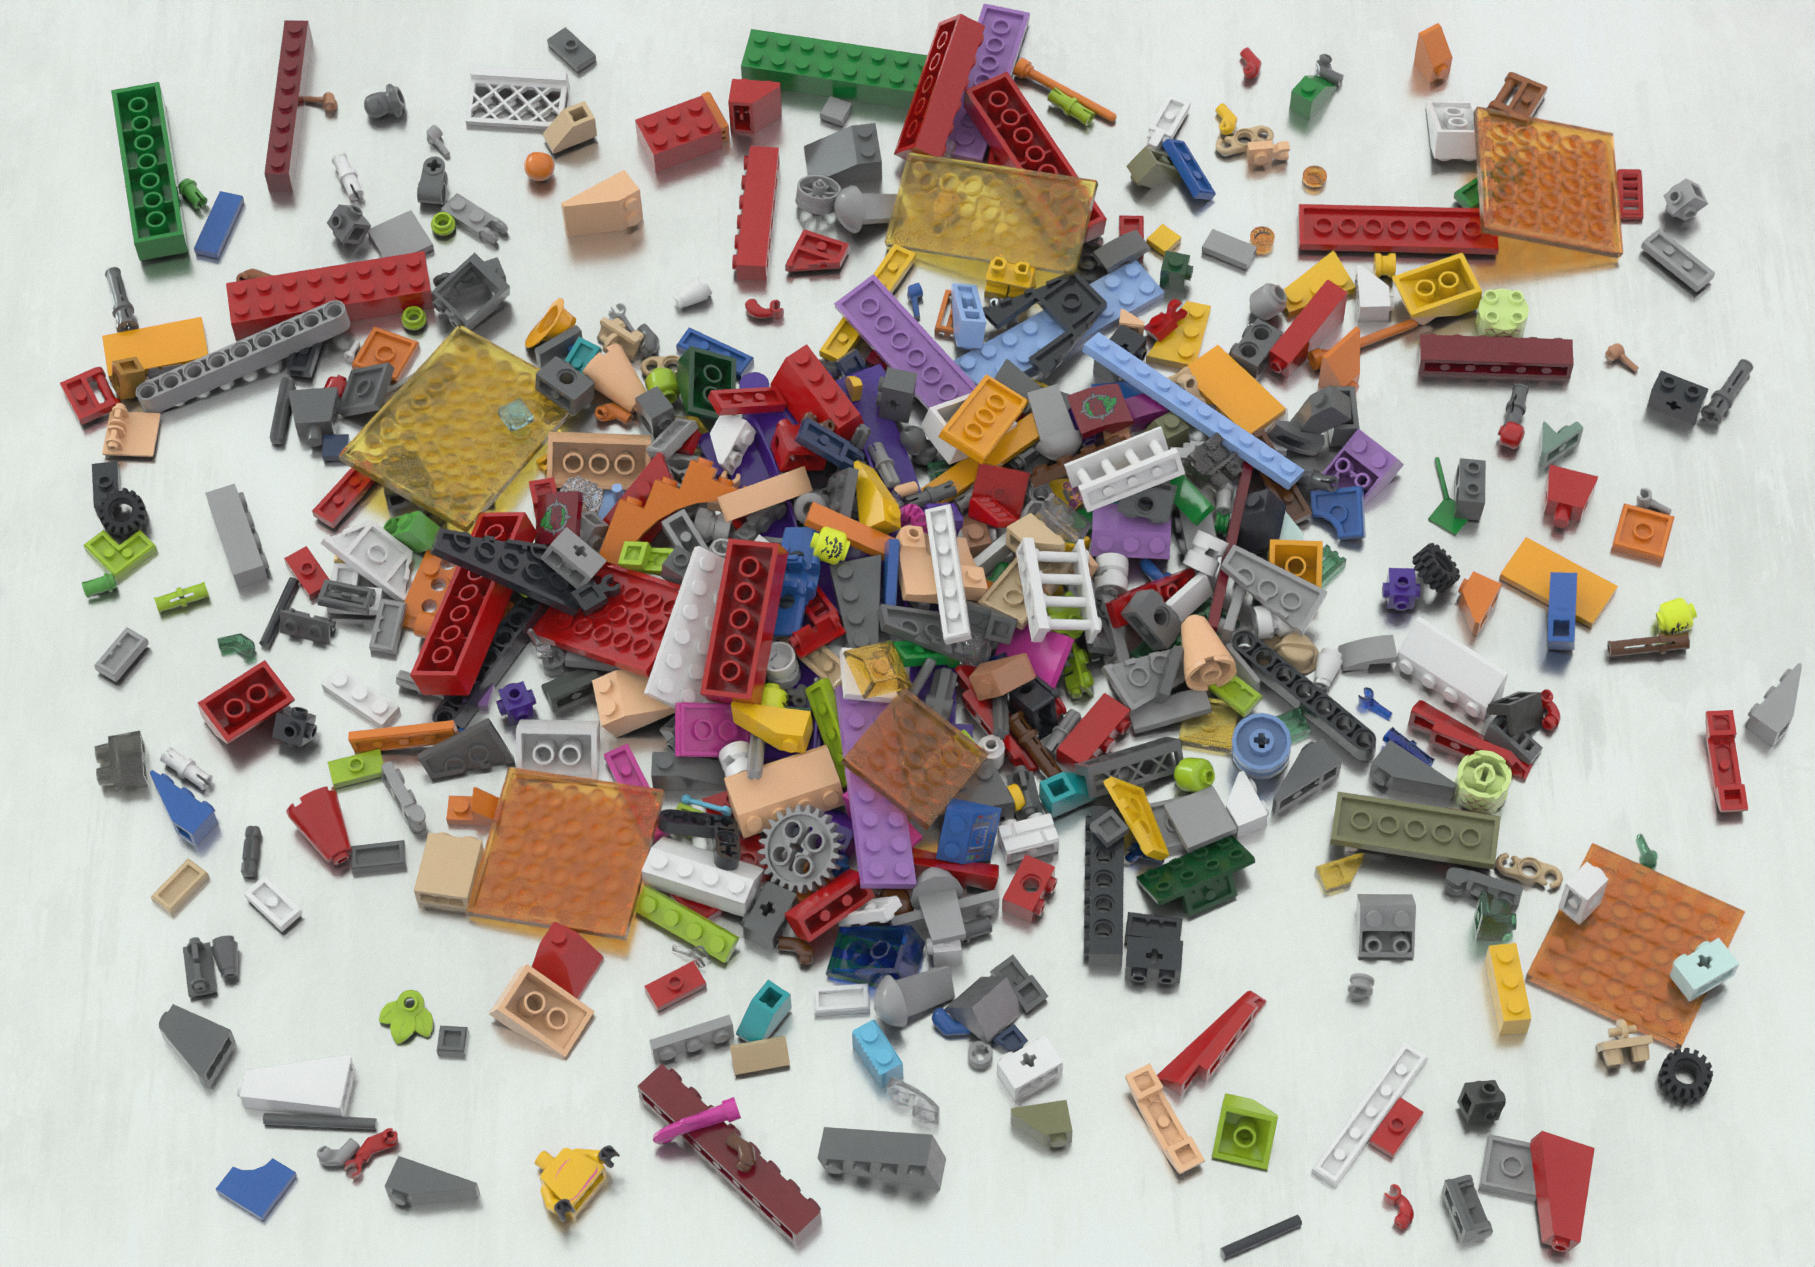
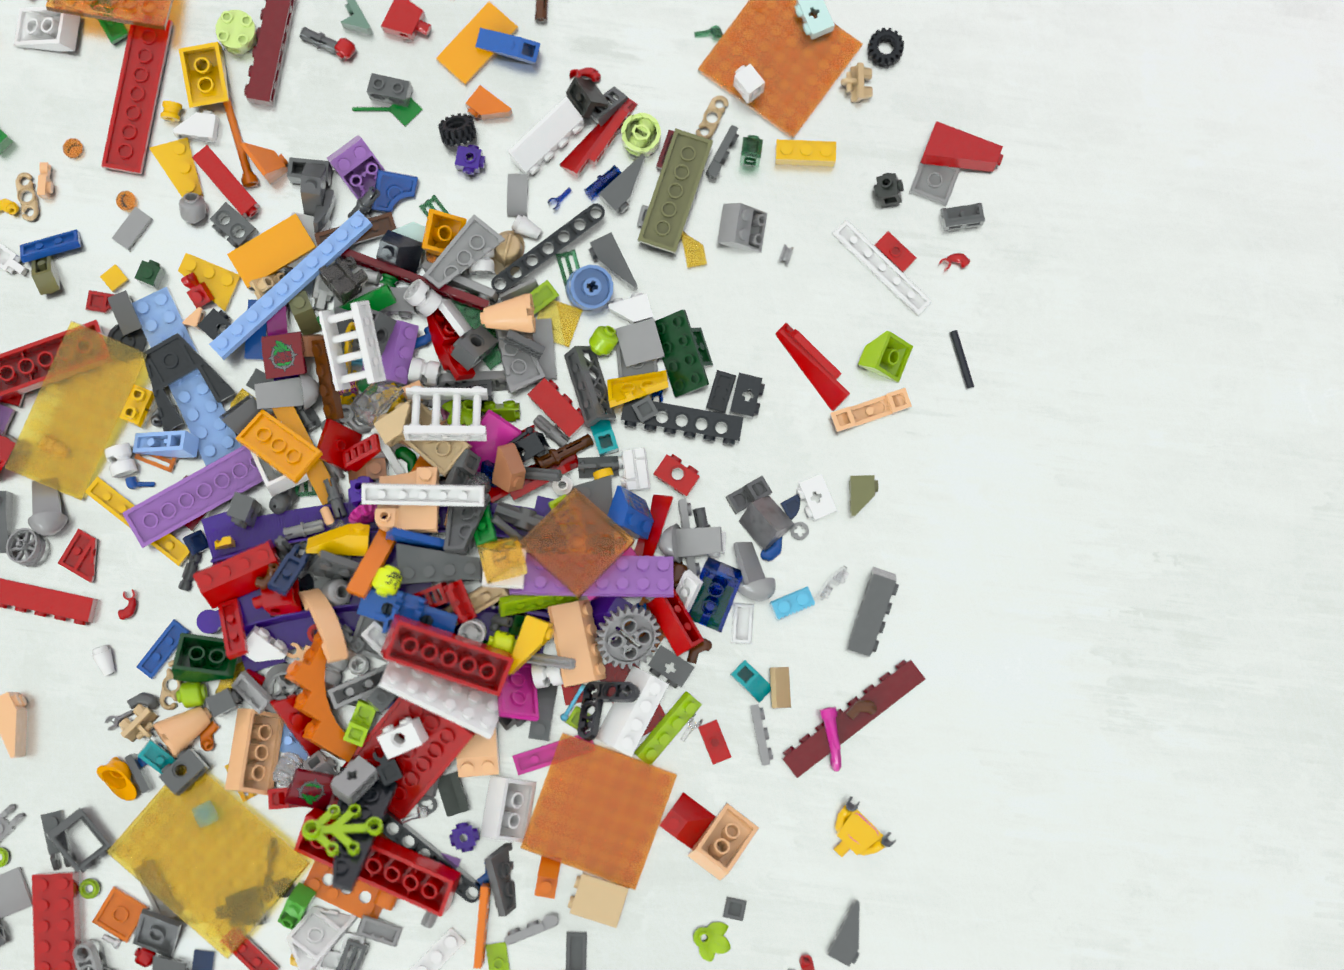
camera: 85 degrees left, 25 degrees up
none -> white wheel [104,443,137,478]
none -> lime plant [302,804,383,856]
none -> white brick [377,717,429,759]

